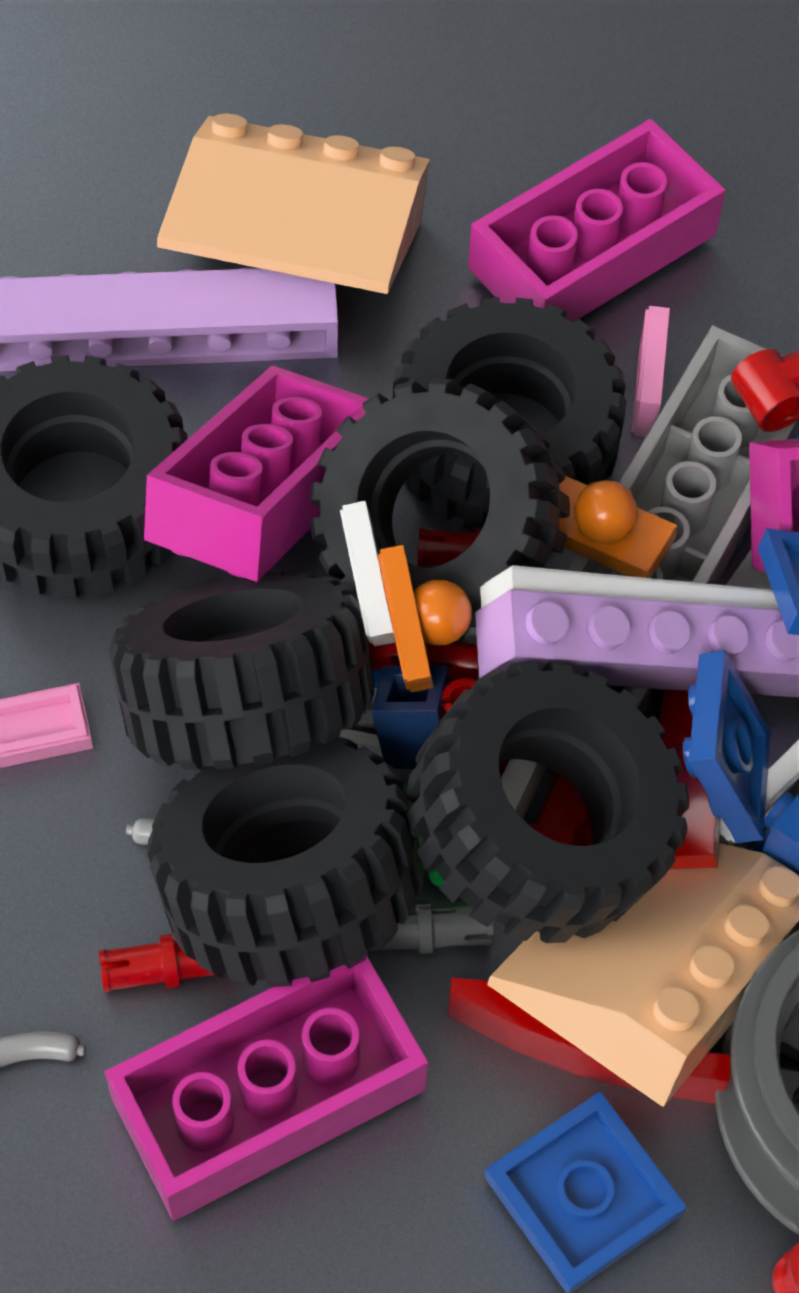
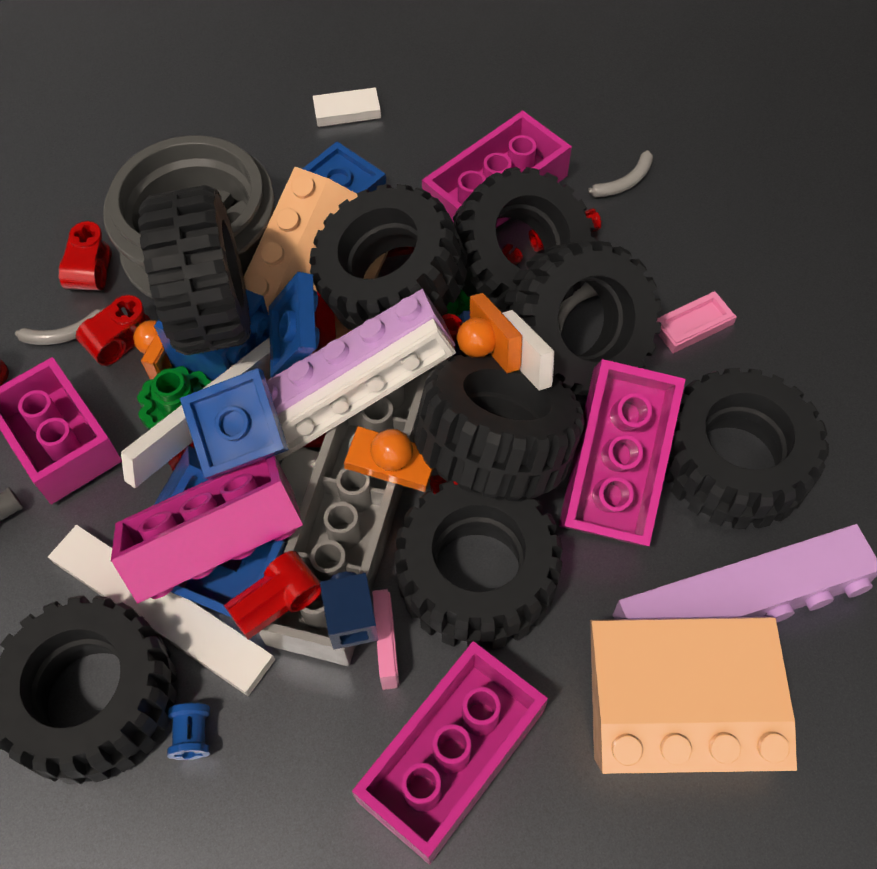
camera: 170 degrees right, 0 degrees up
none -> dark blue brick [320,572,379,650]

